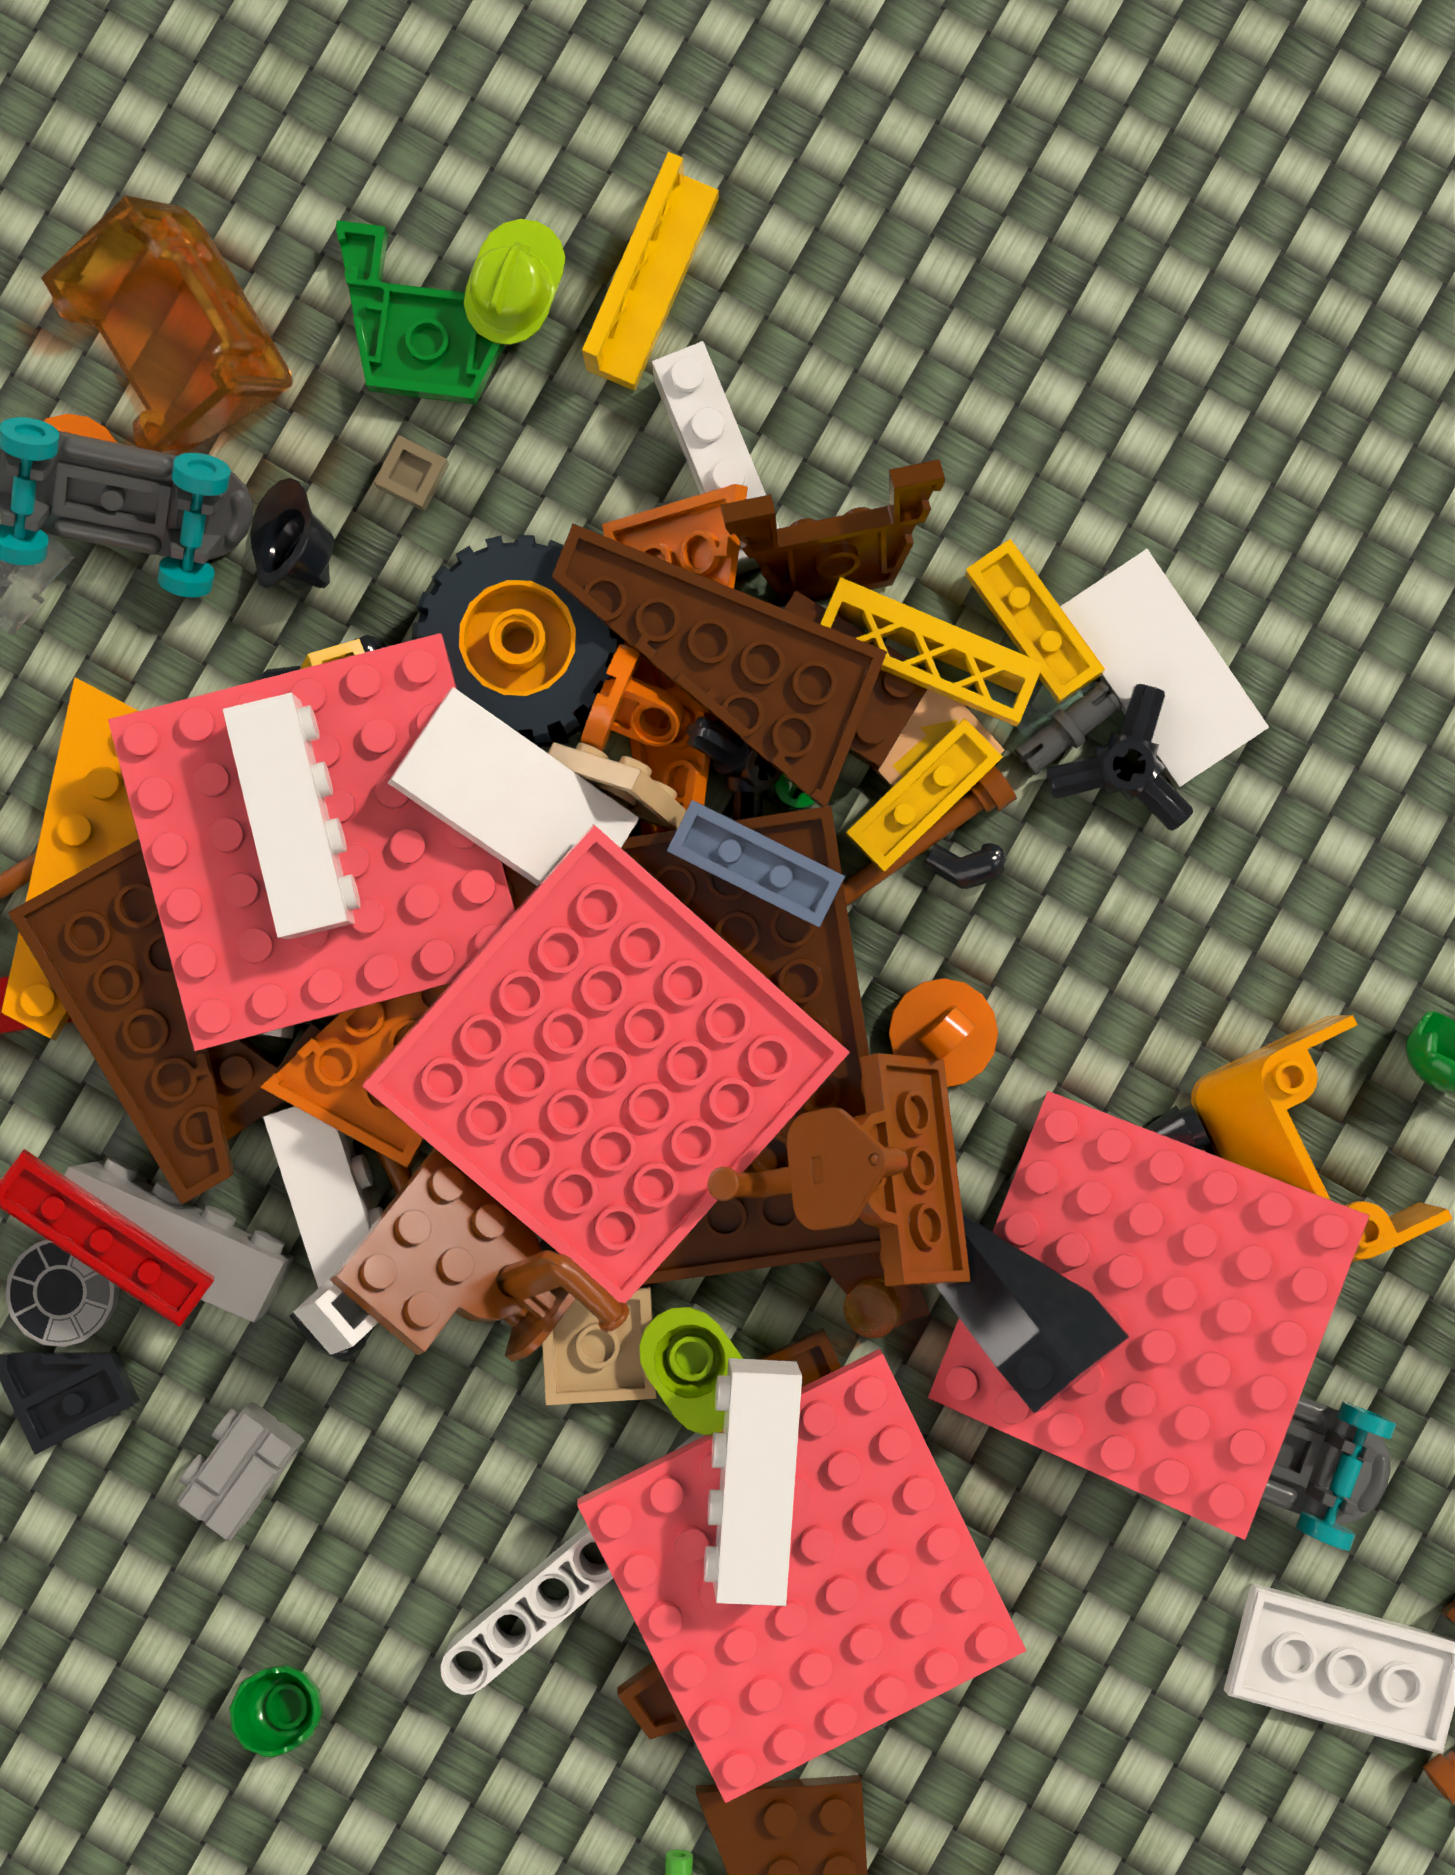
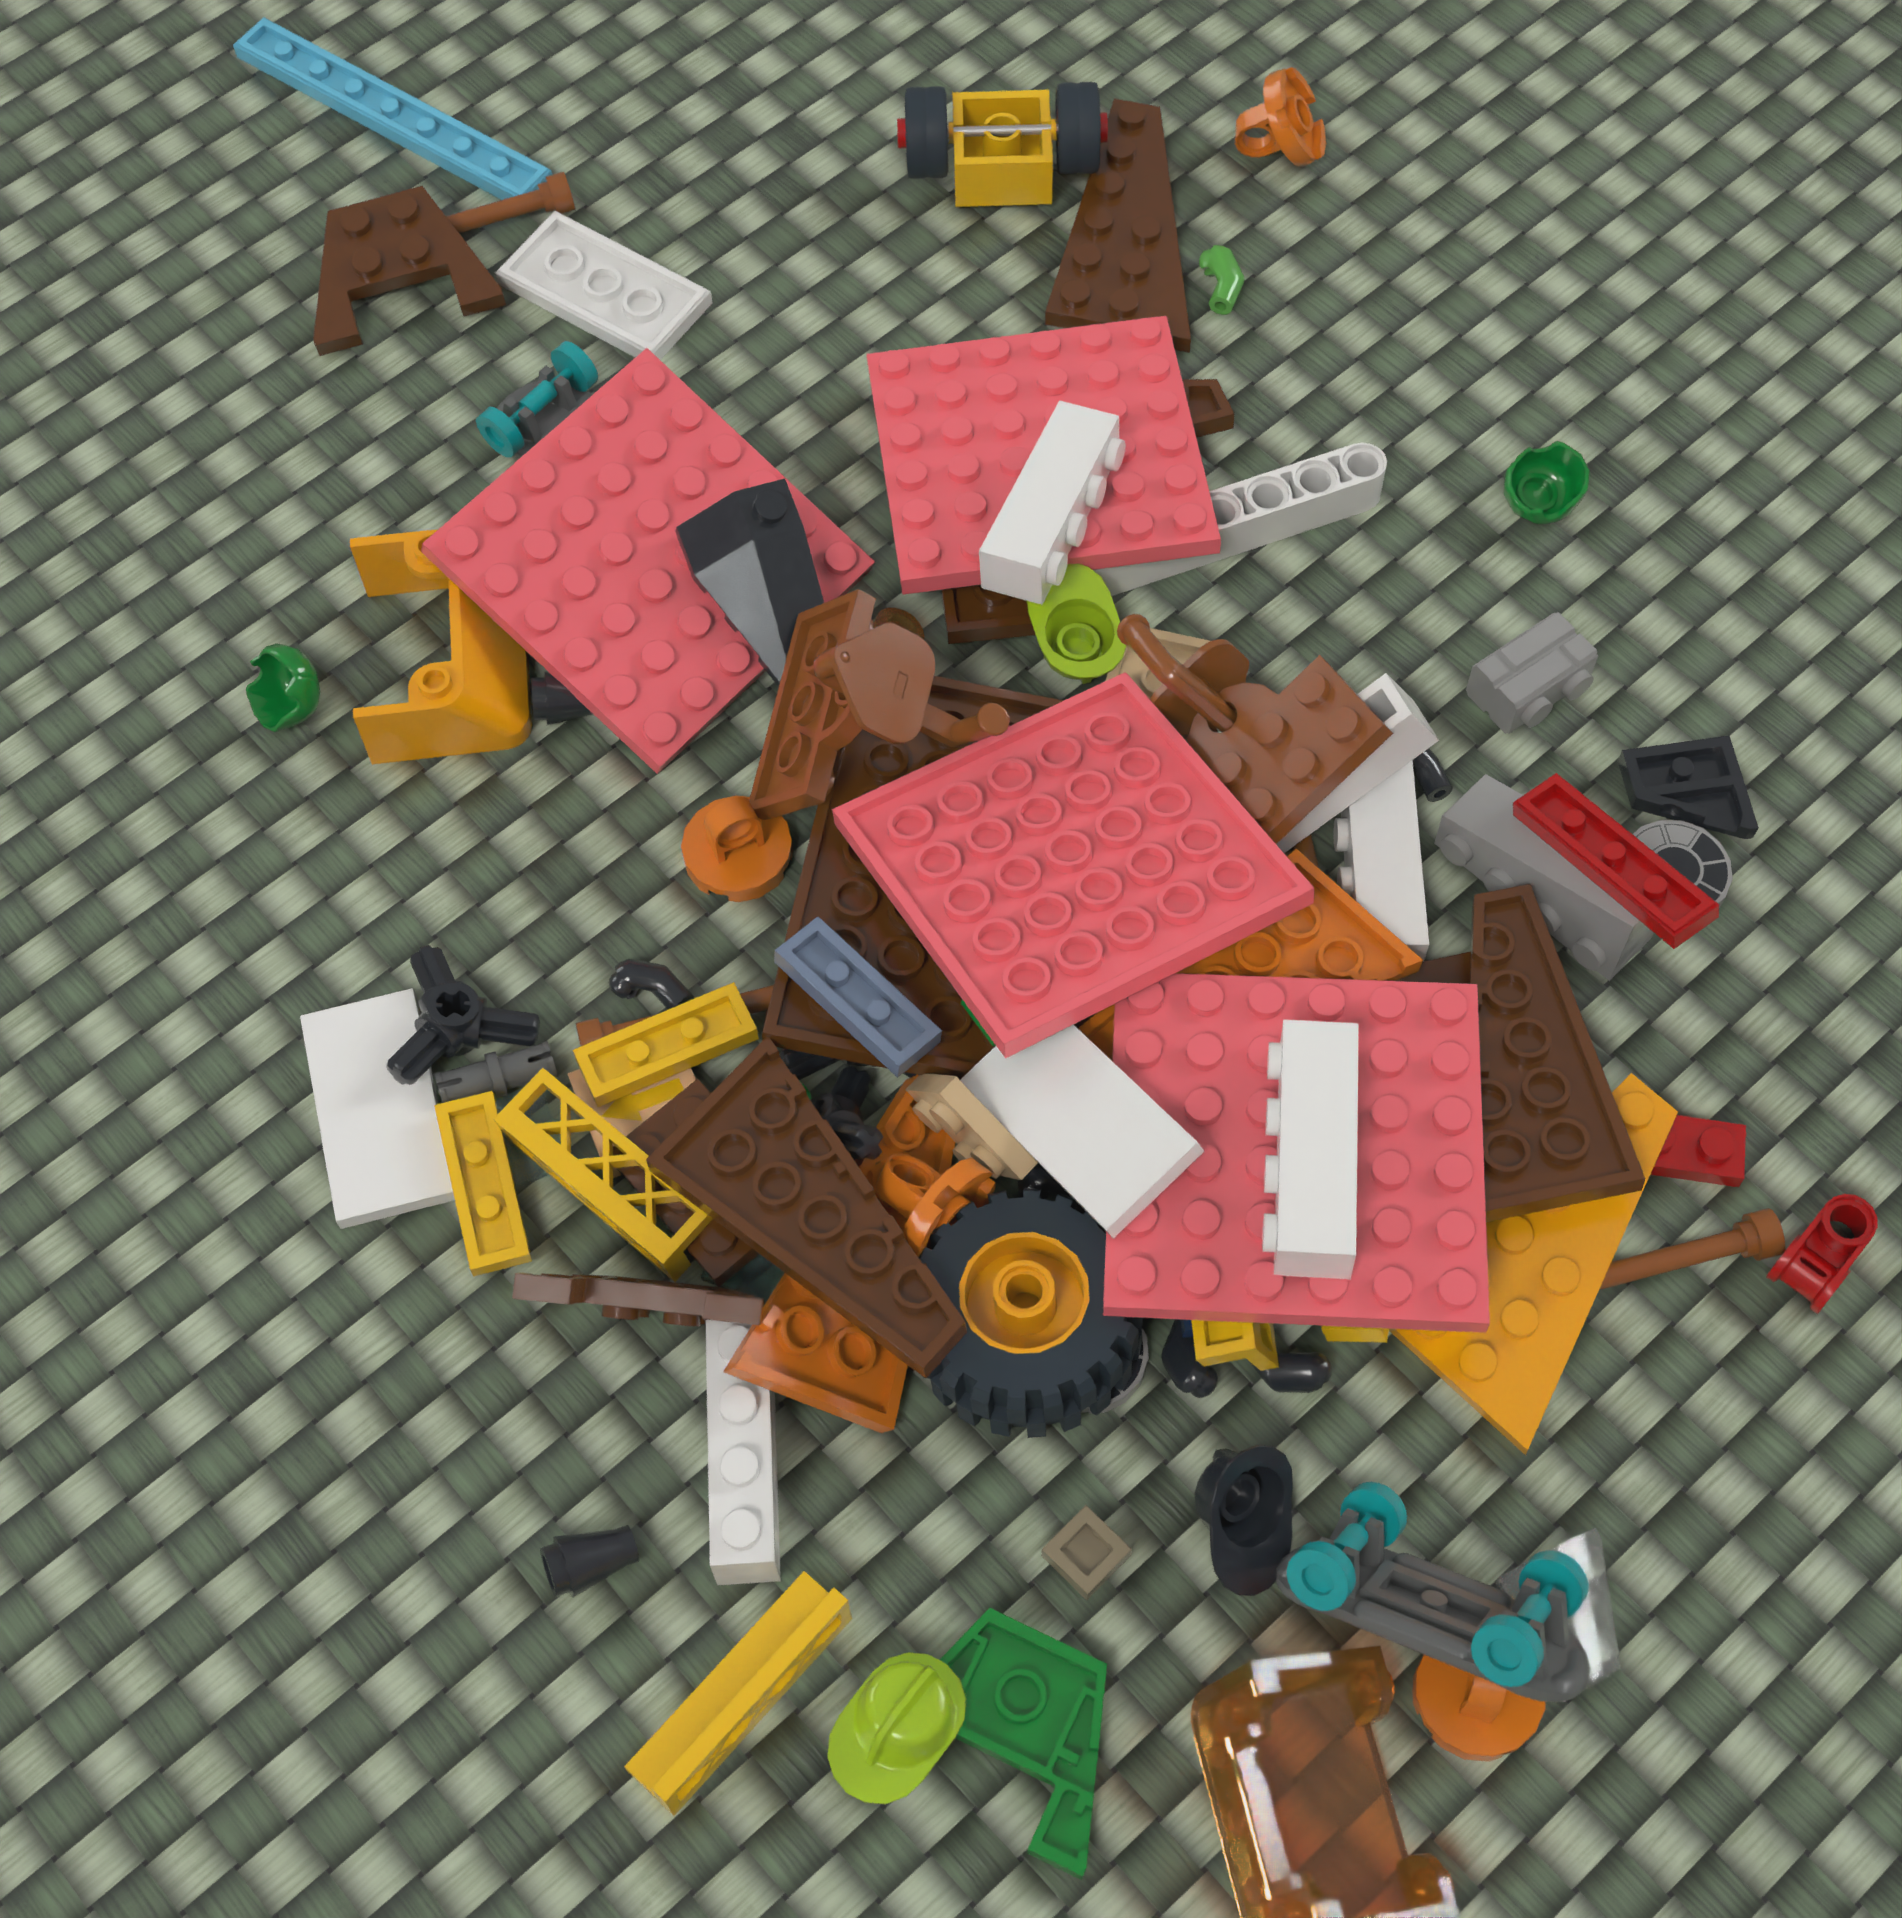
camera: 160 degrees left, 25 degrees down
none -> black cone [540,1525,639,1598]

